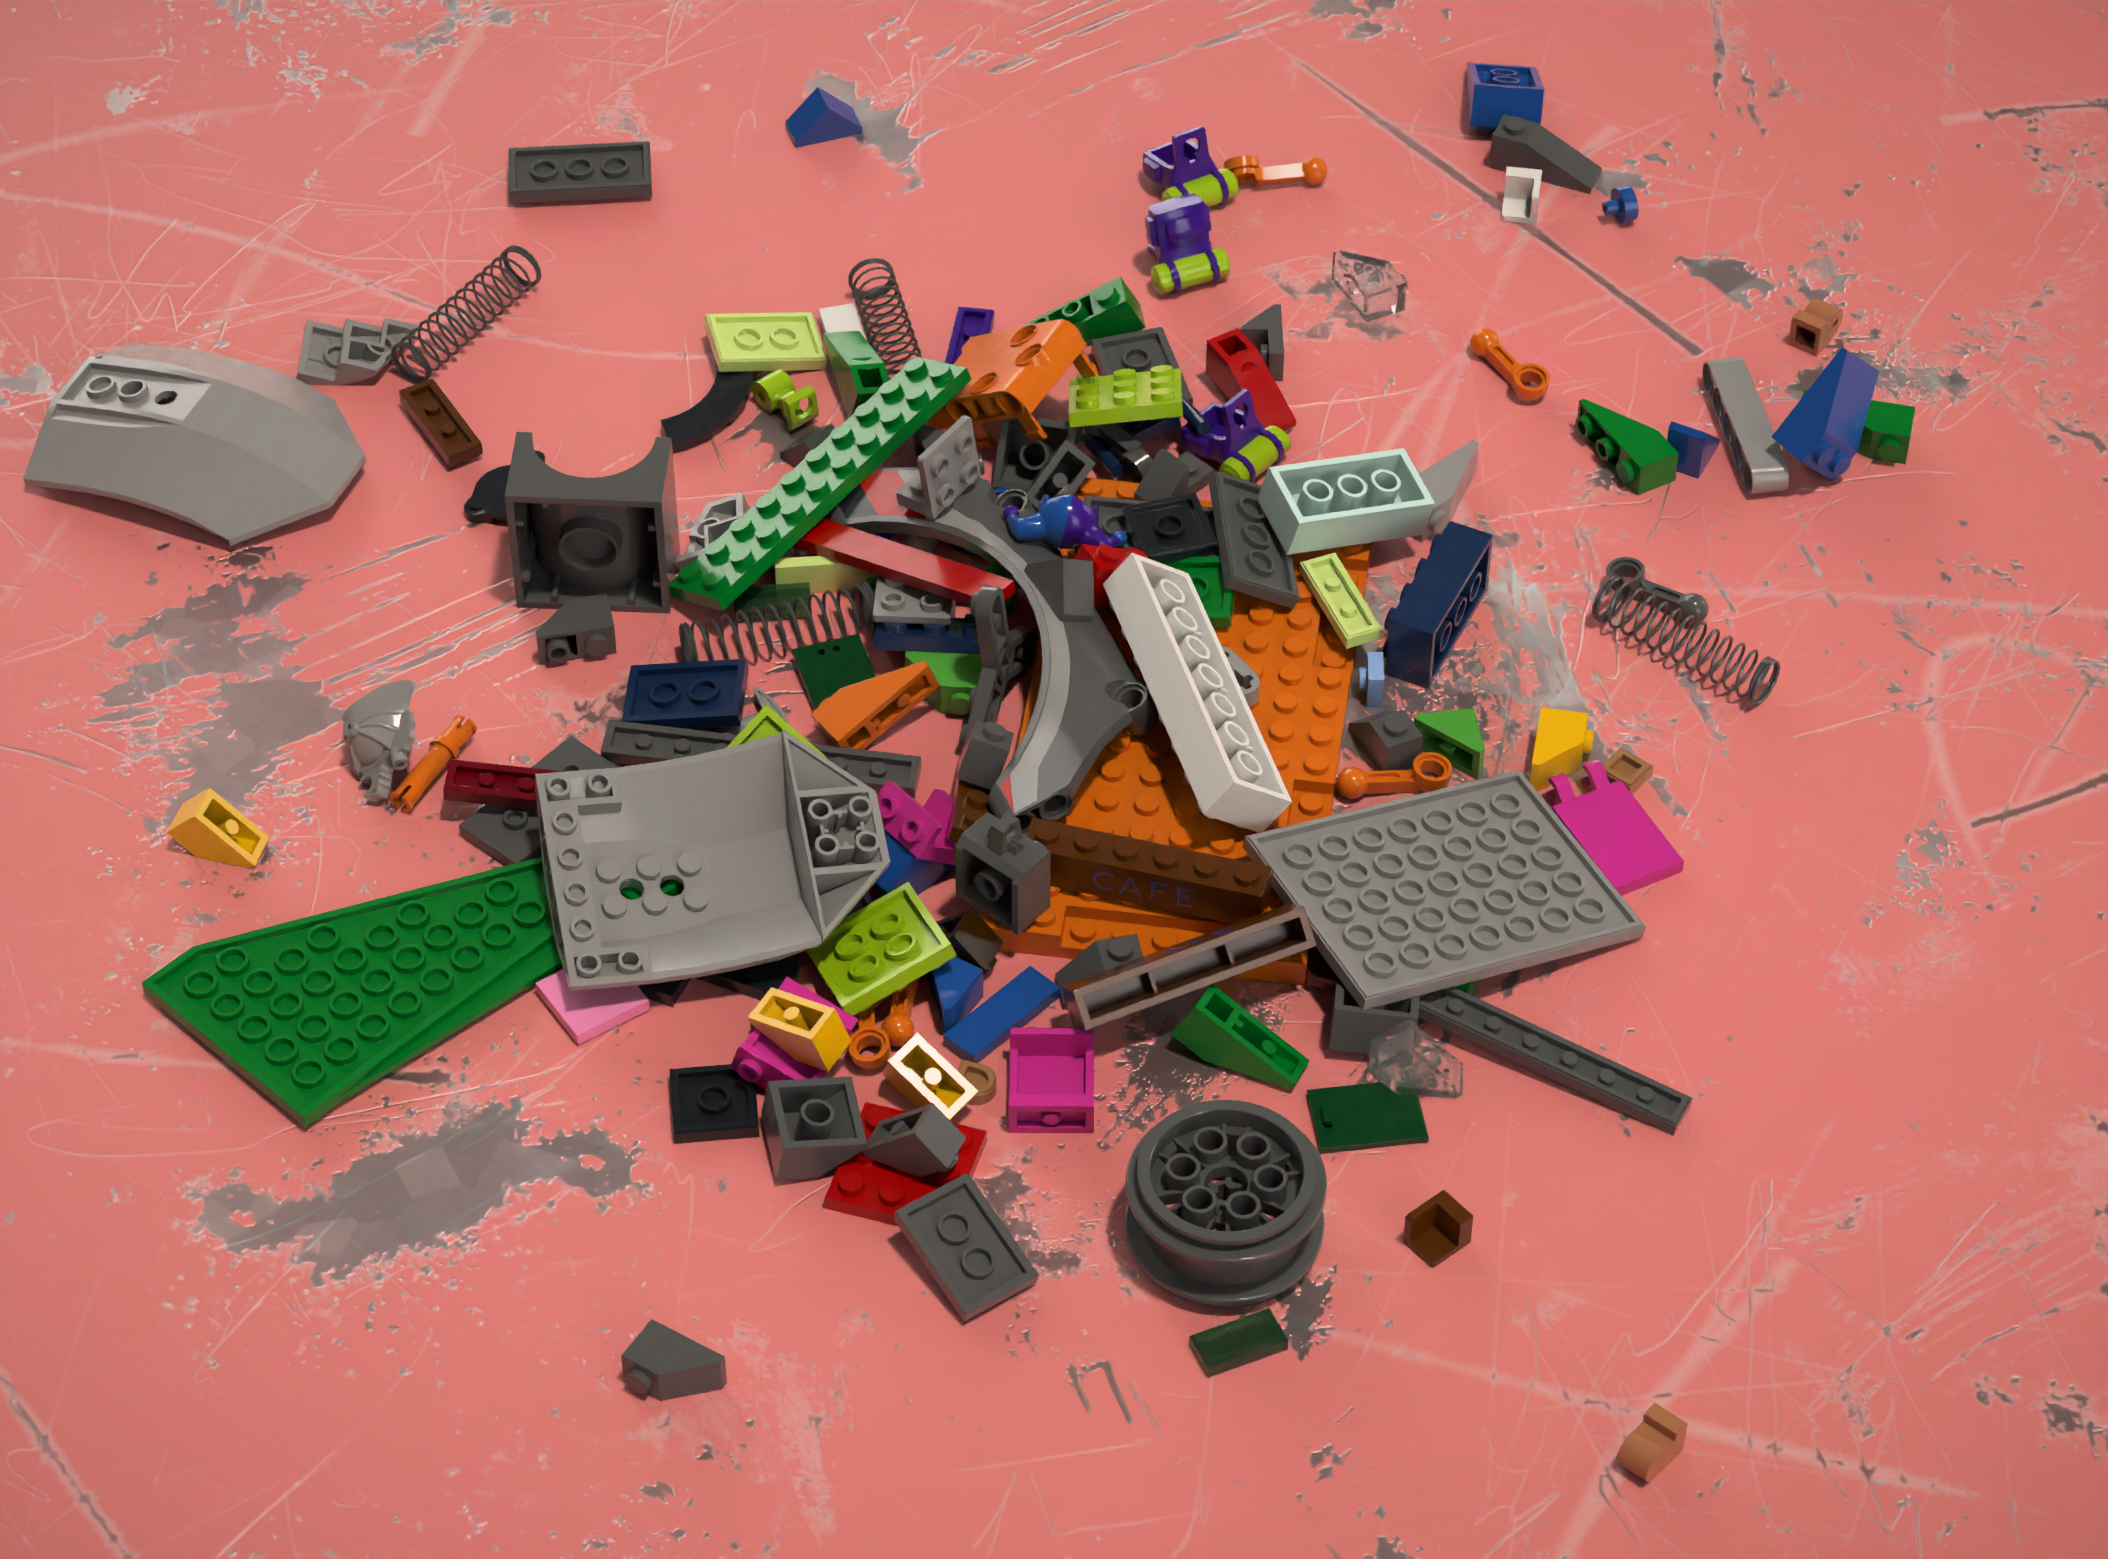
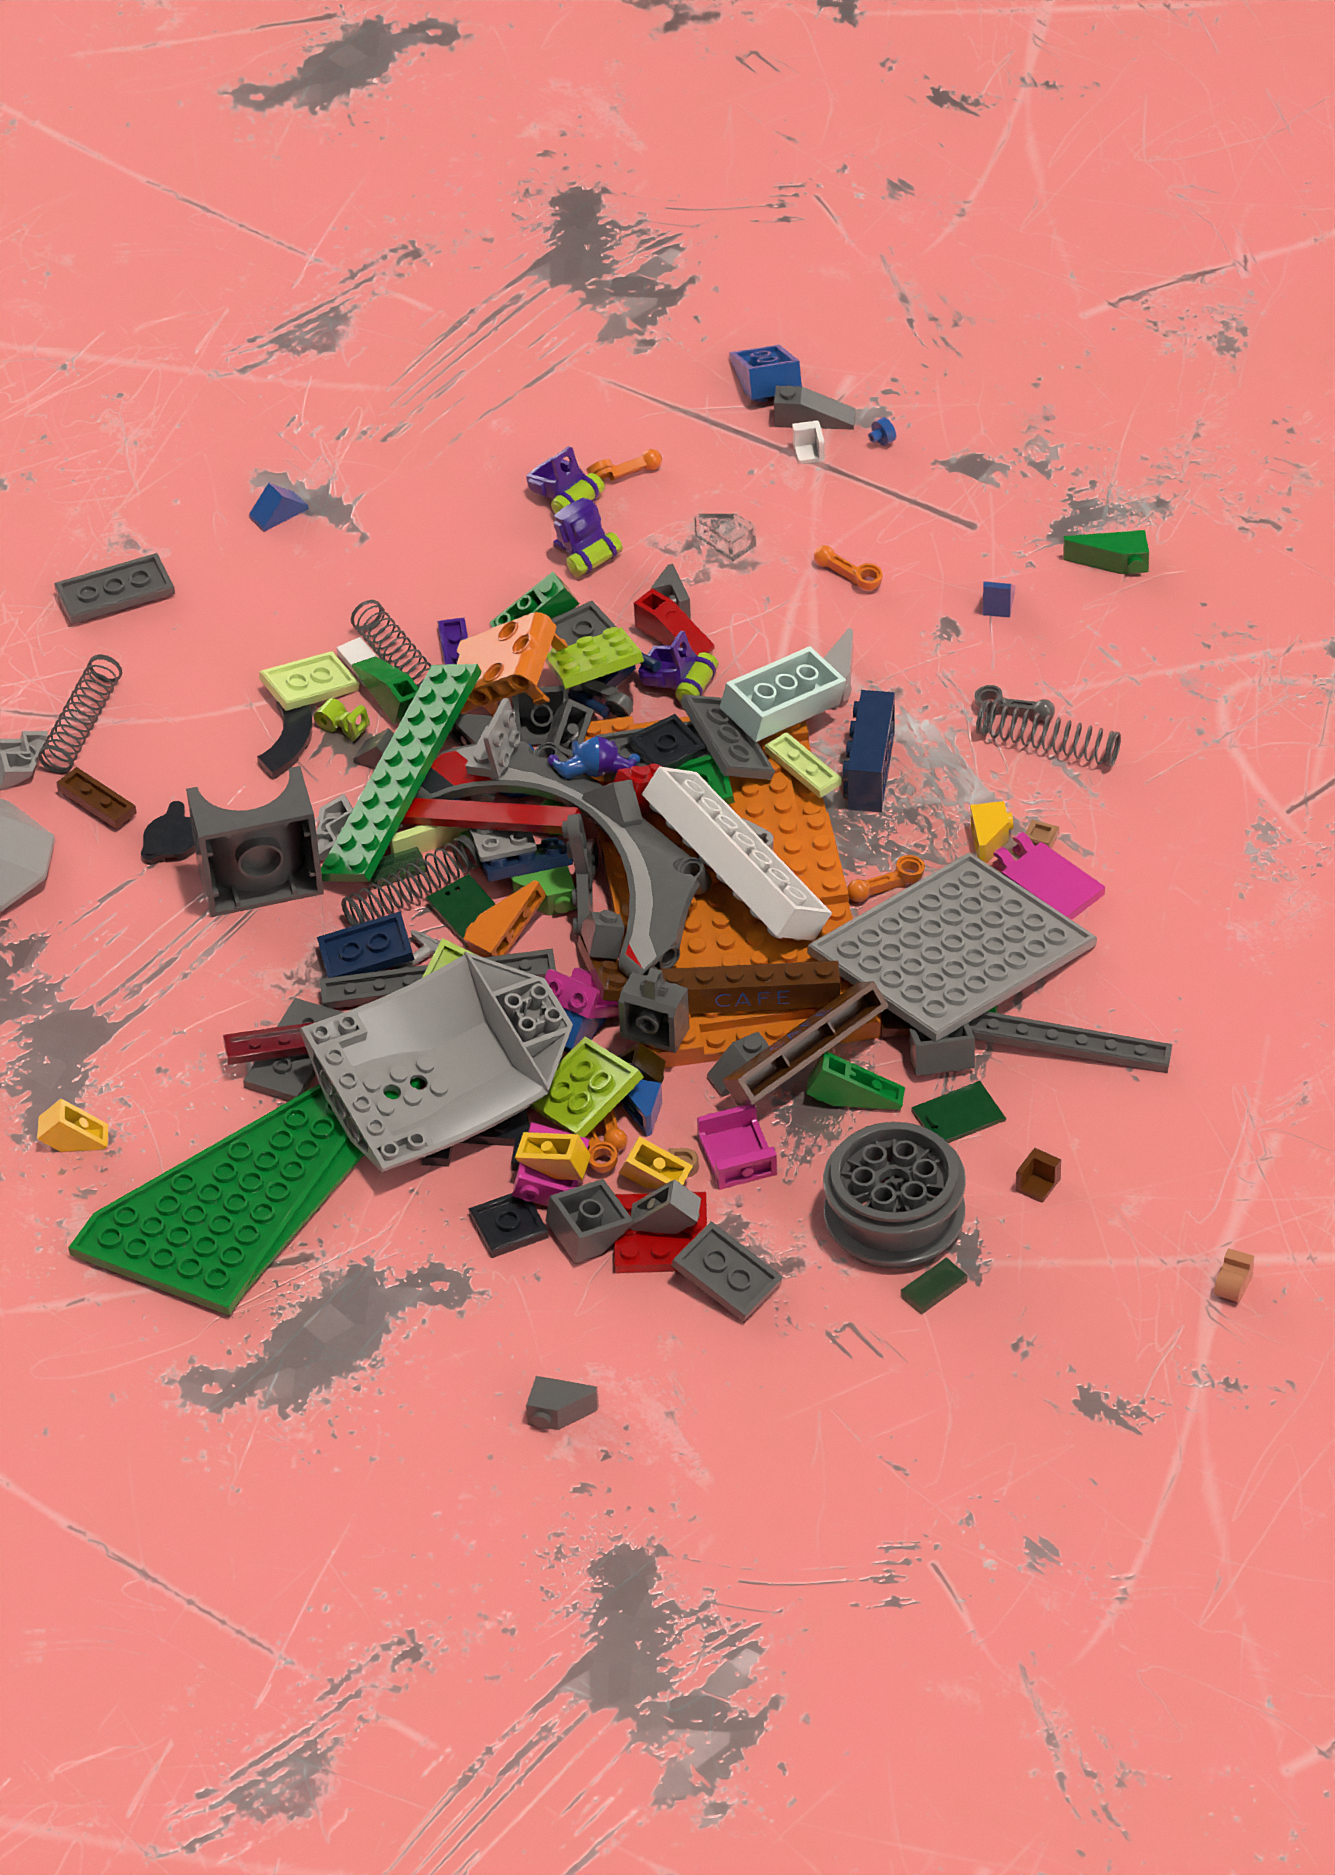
camera: 15 degrees left, 0 degrees up
light grey helmet [342,680,416,803] -> none
orange pin [389,714,477,813] -> none
bright pink tile [535,970,650,1045] -> none
dark grey slope [536,594,617,665] -> none
blue tile [943,966,1060,1063] -> none
dark grey slope [1134,449,1215,501] -> none
dark grey slope [1348,710,1423,771] -> none
light blue plate [1358,652,1384,707] -> none
clear slope [1369,1020,1463,1099] -> none
bright green slope [1414,708,1485,780] -> none
green slope [1575,399,1679,495] -> none
light grey beam [1702,357,1789,495] -> none
blue slope [1771,347,1879,481] -> none
nougat leg [1788,298,1843,357] -> none

